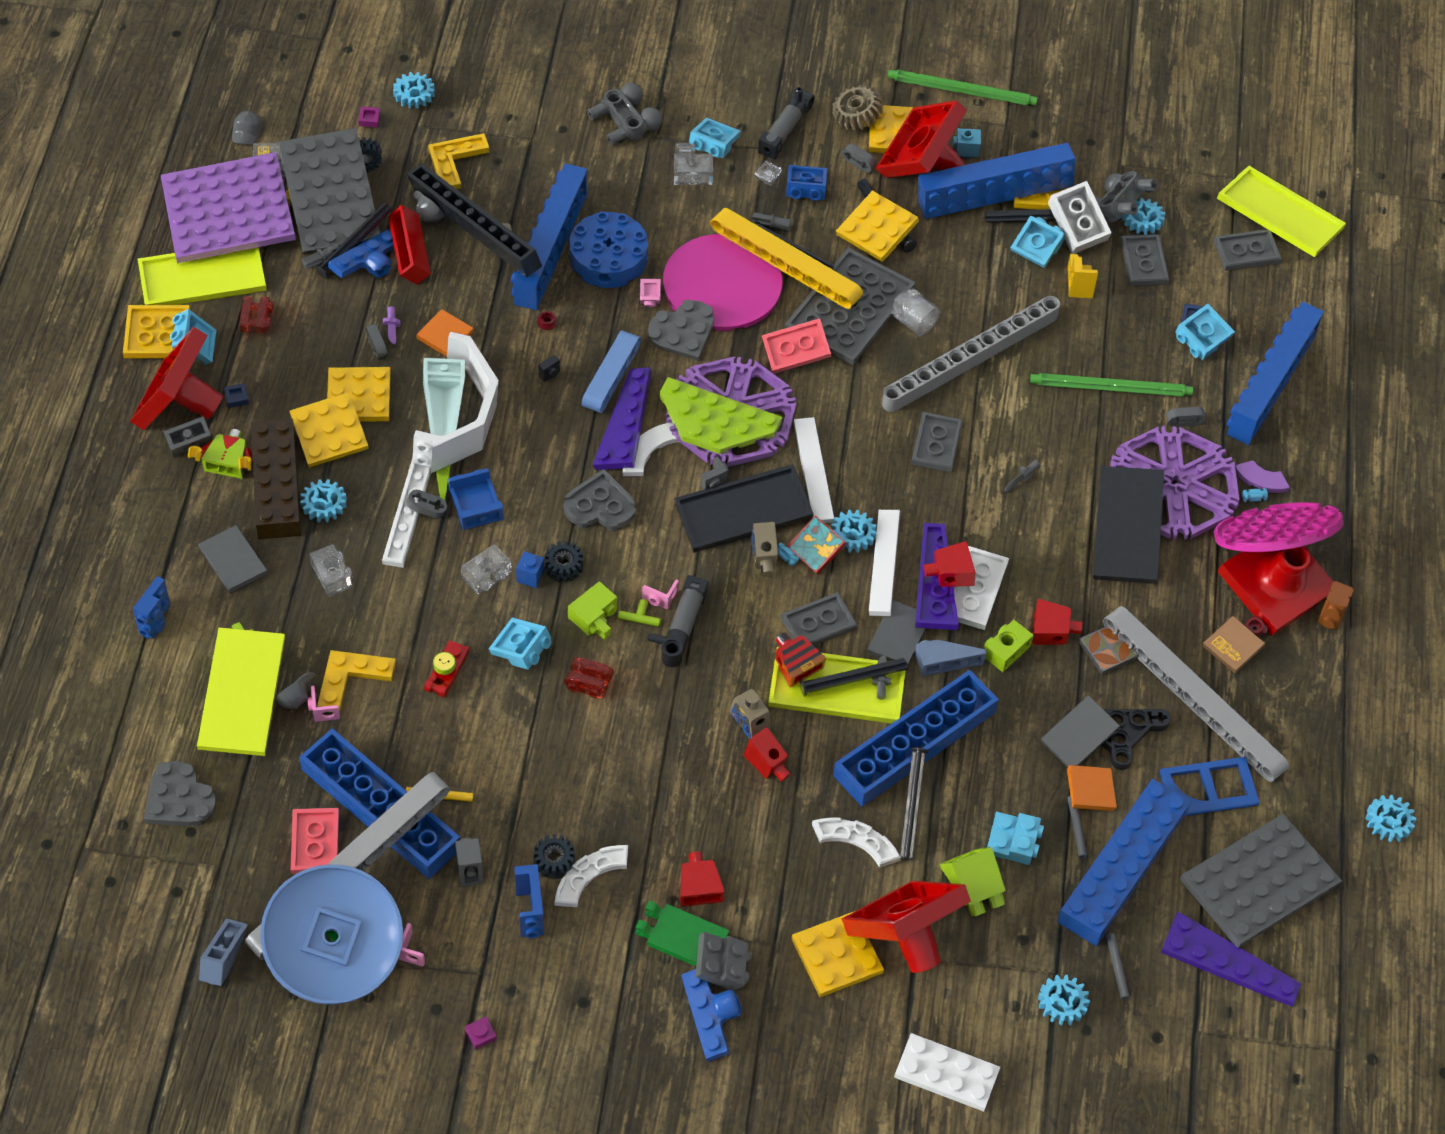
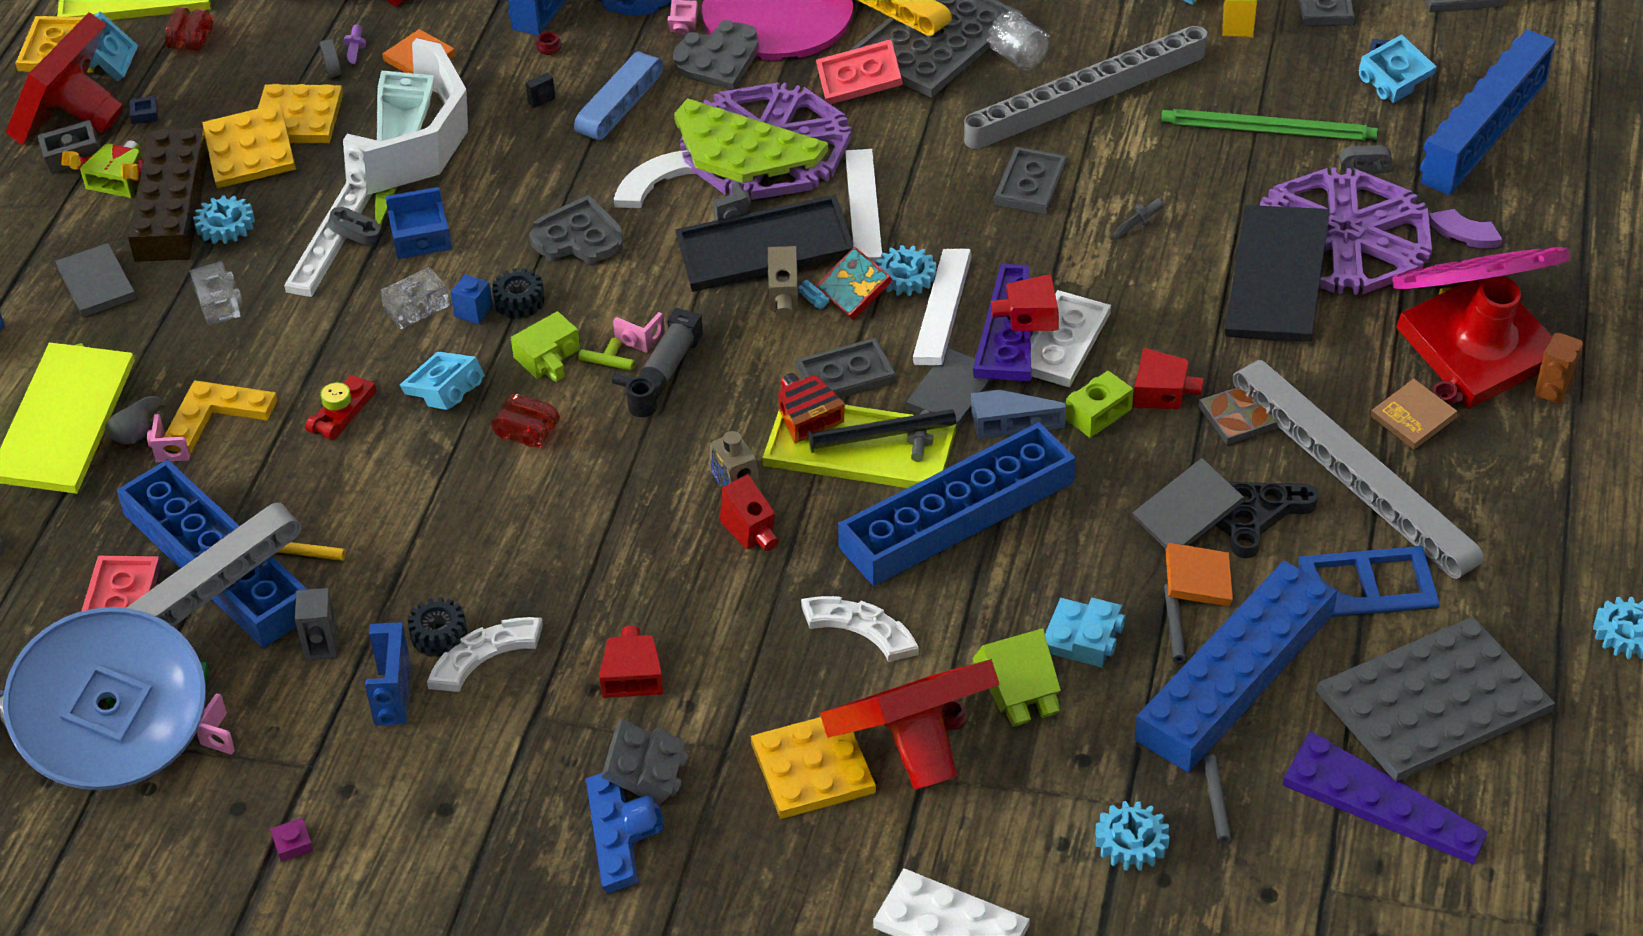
camera: 10 degrees right, 10 degrees down
dark purple wing [593,367,652,470] -> none
green tile [635,901,730,966] -> none
axle [900,747,928,860] -> none
medium azure piece [1242,488,1268,502] -> none

